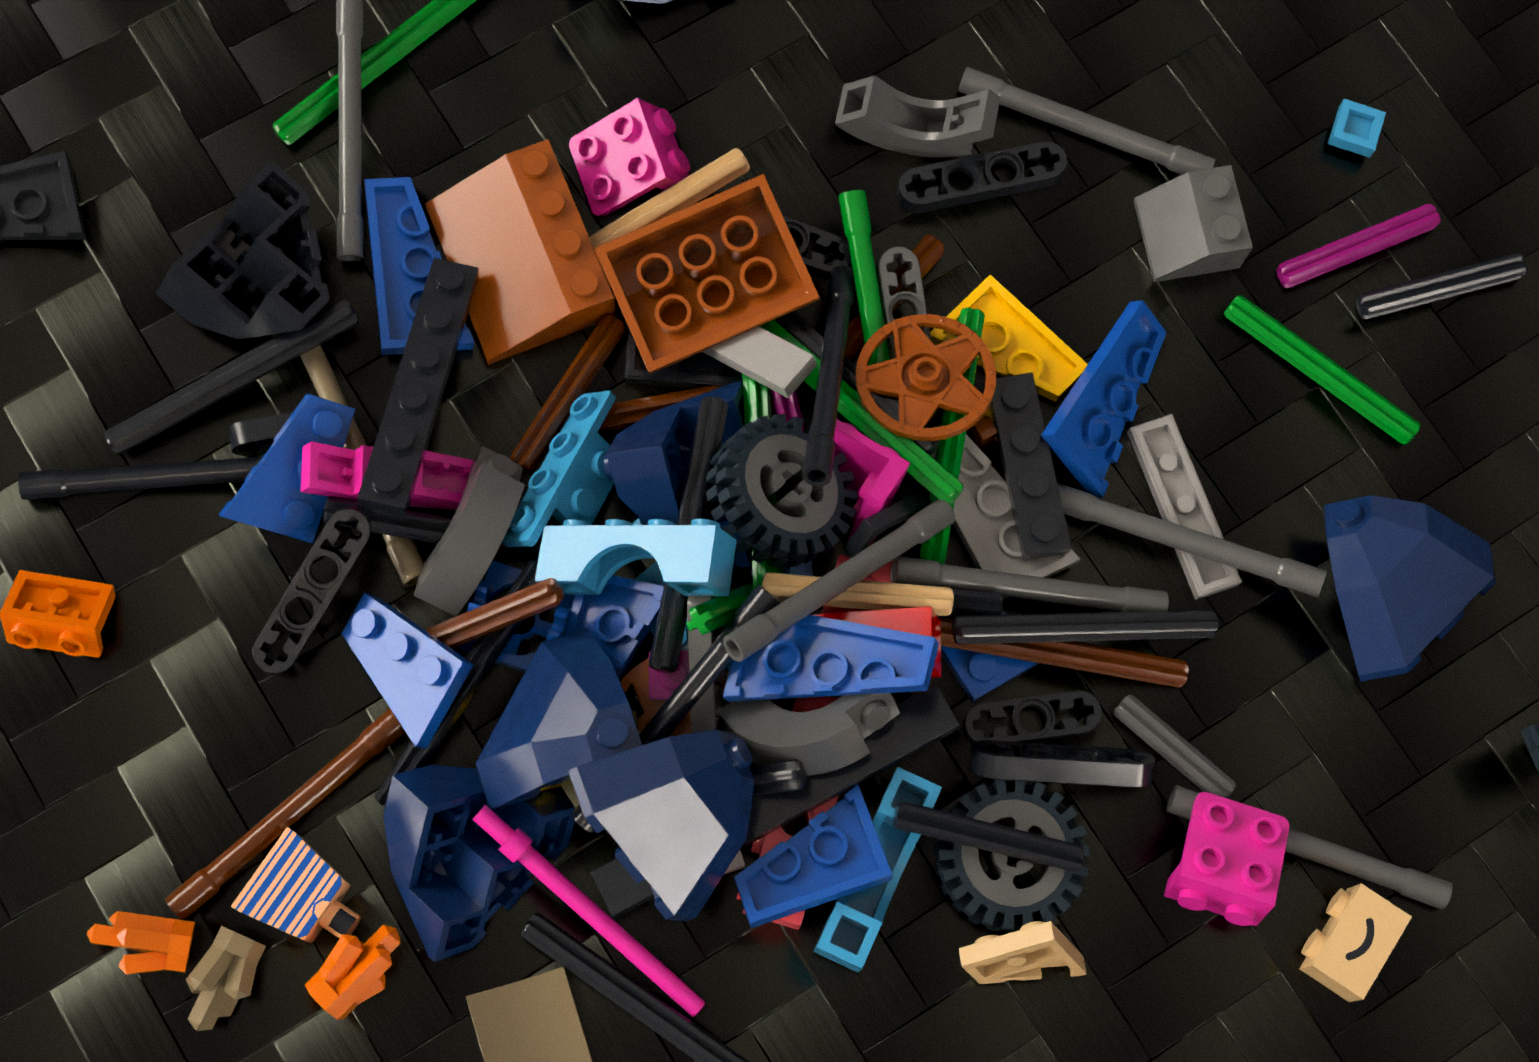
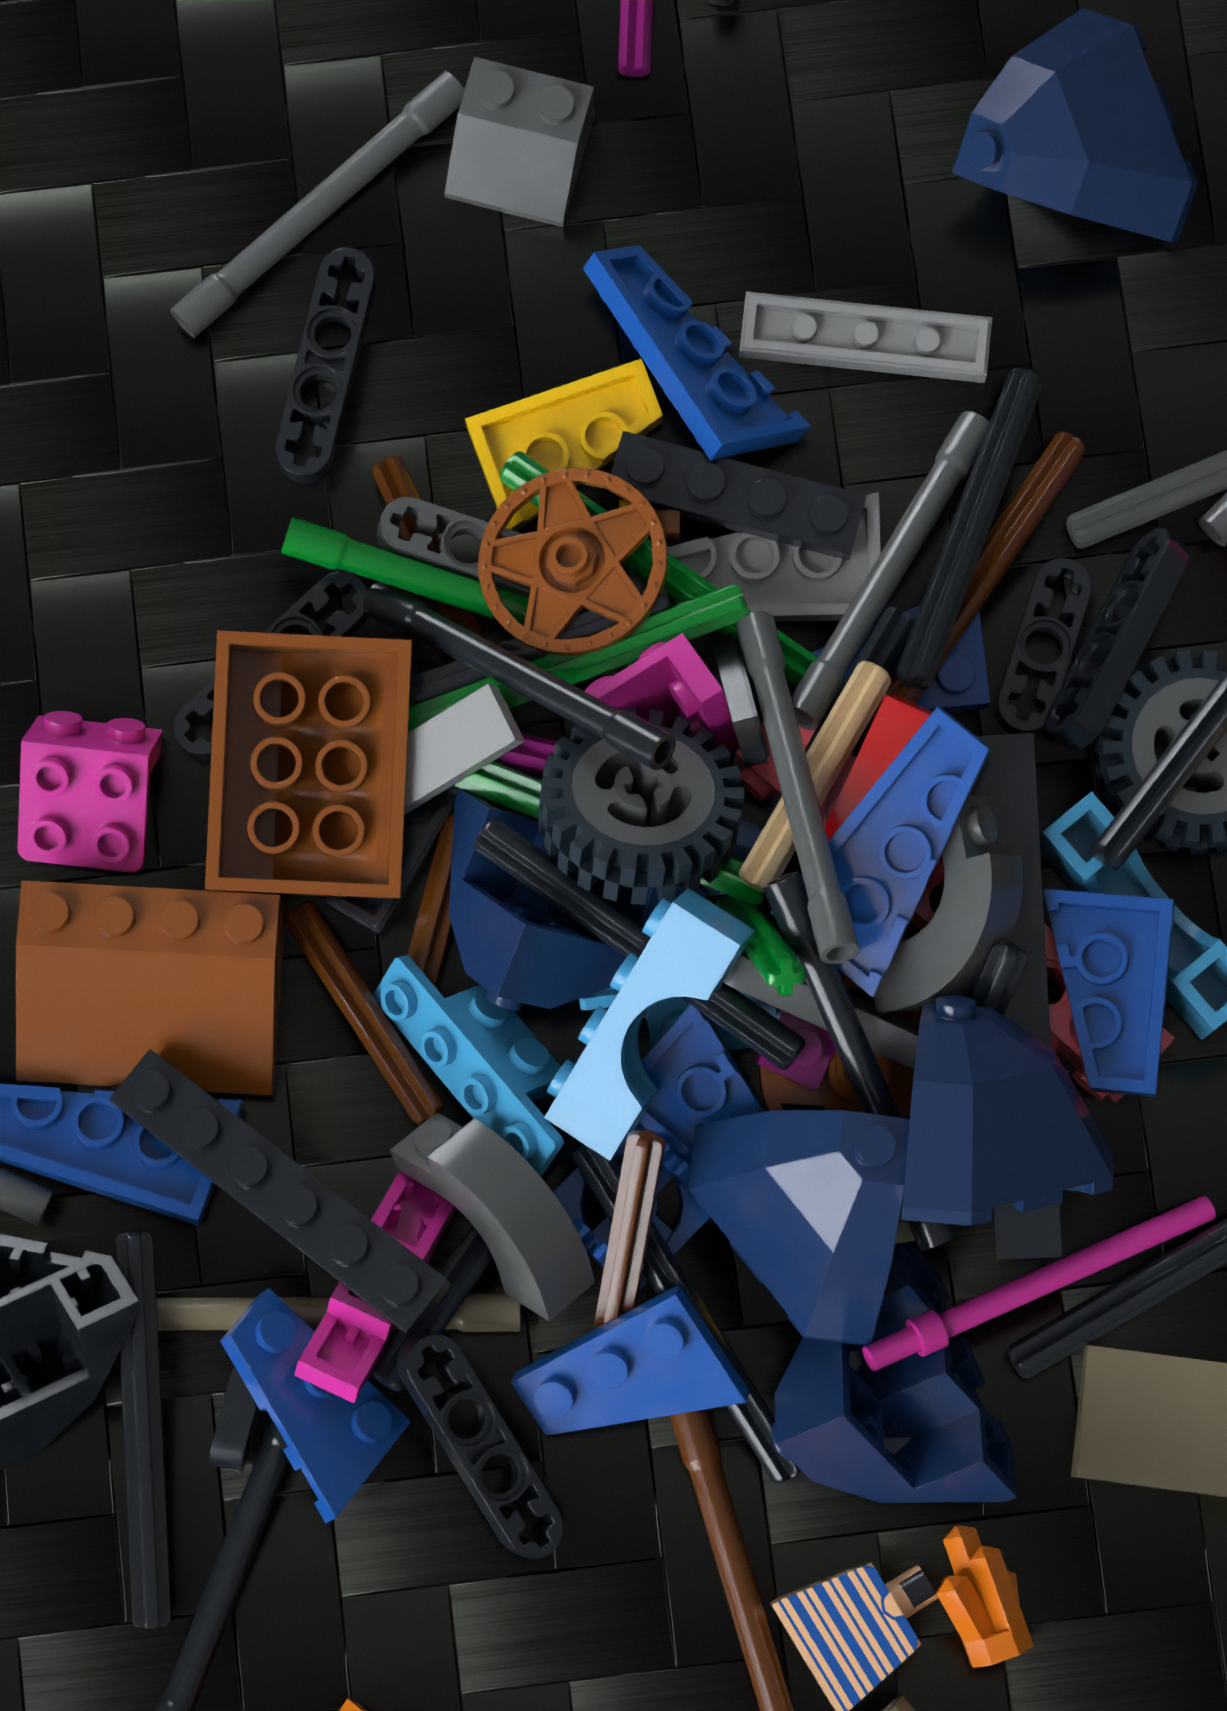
camera: 55 degrees left, 5 degrees up
tan axle [589,148,750,257] -> none
dark grey arch [835,75,1001,158] -> none
dark grey piece [1057,483,1327,598] -> none
green axle [1224,295,1421,445] -> none

